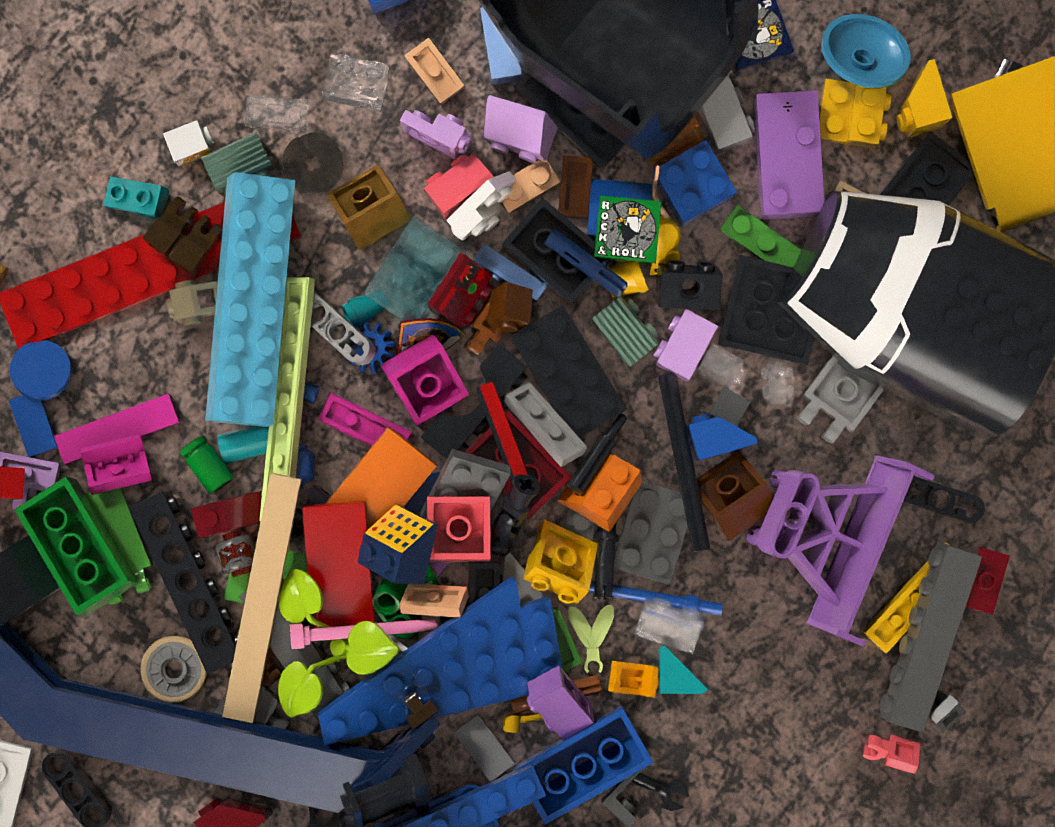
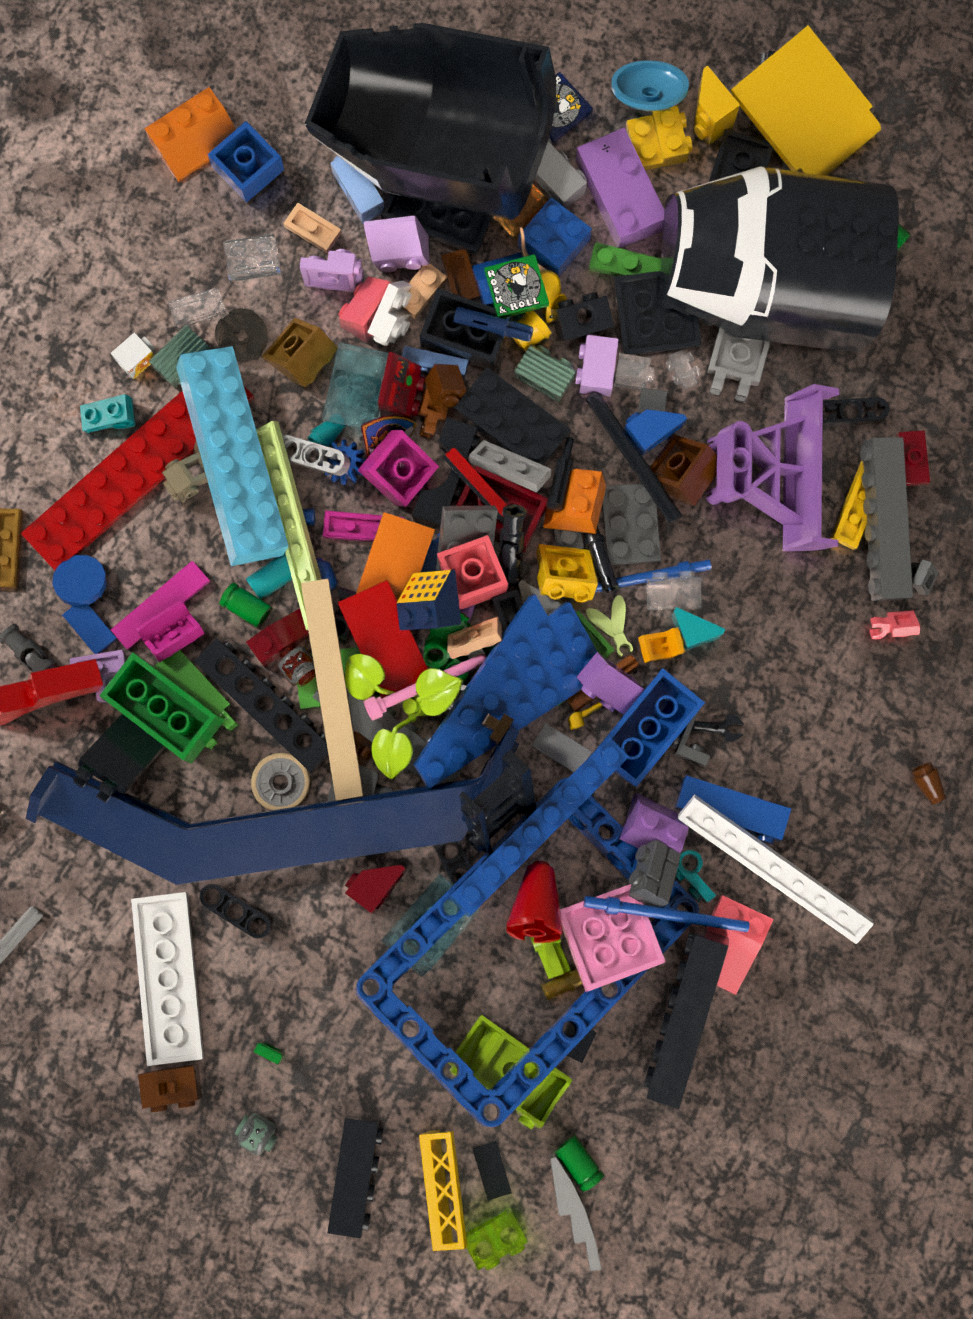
camera: 20 degrees left, 5 degrees down
dark brown legs [143,196,223,277] -> none

